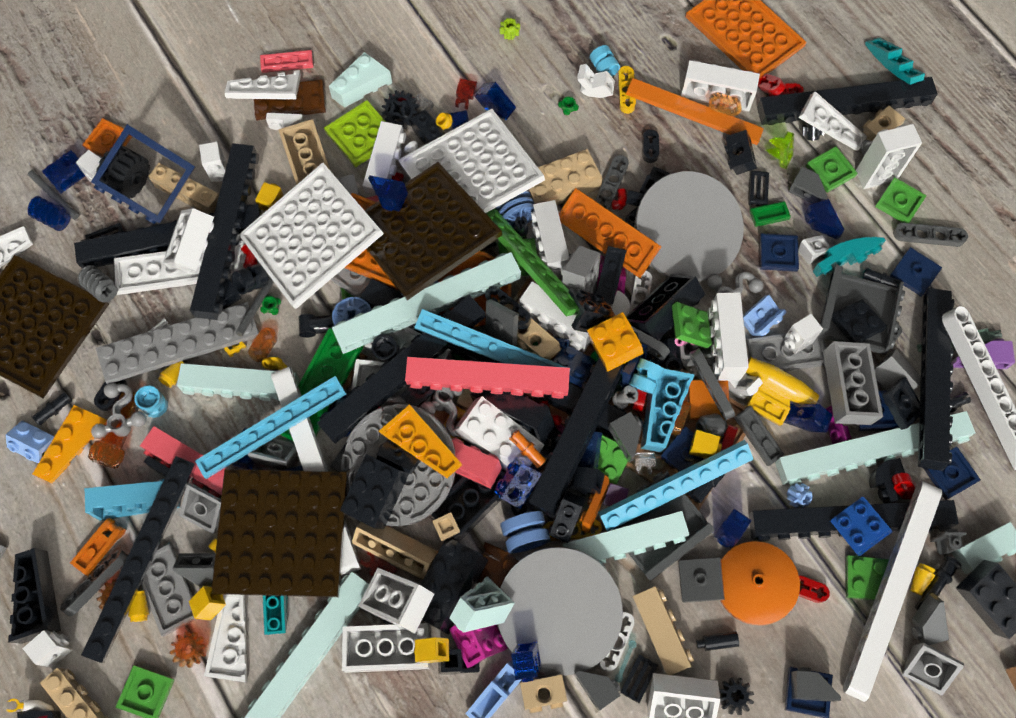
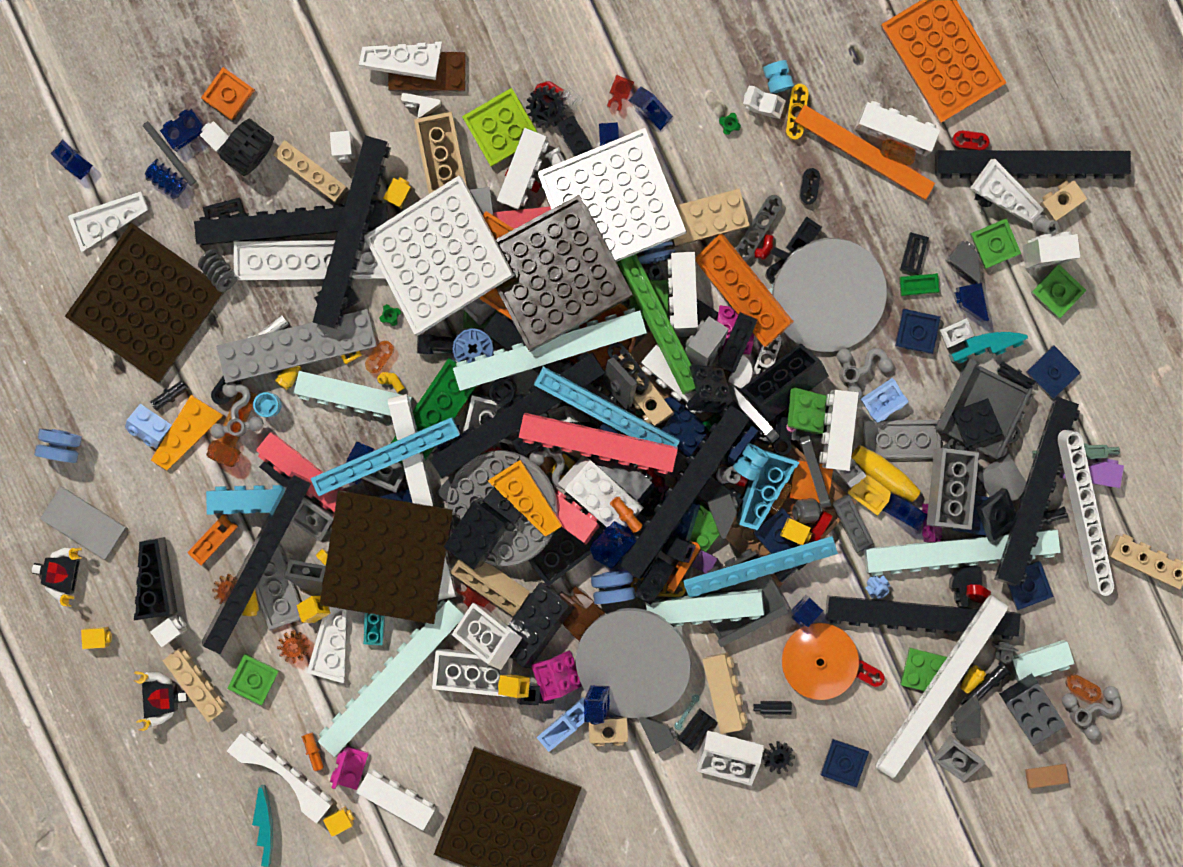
camera: 10 degrees right, 20 degrees up
dark grey beam [60,548,128,617] -> none
dark blue window [91,124,196,224] -> none
white brick [163,208,214,271] -> none
black wheel [232,264,268,295] -> none
dark grey bar [236,276,274,337] -> none
red arm [241,244,258,268] -> none
coral tile [260,50,313,73] -> none
light aqua wedge [329,52,392,108] -> none
clear blue slope [368,175,408,211] -> none
tan plate [432,512,460,541] -> none
yellow plate [436,113,452,130] -> none
light aqua wedge [450,577,515,633] -> none
lime gear [499,18,520,40] -> none
light orange brick [587,312,643,372] -> none
white beam [599,612,634,672] -> none
clear tile [633,453,656,474] -> none
dark grey plate [679,557,725,603] -> none
black brick [724,130,757,175] -> none
red beam [758,74,786,96] -> none
clear neon green tile [766,131,794,169] -> none
white brick [783,314,823,354] -> none
dark grey slope [791,667,841,702] -> none
blue bracket [831,497,893,556] -> none
teal slope [865,38,925,84] -> none
dark grey beam [893,223,968,247] -> none

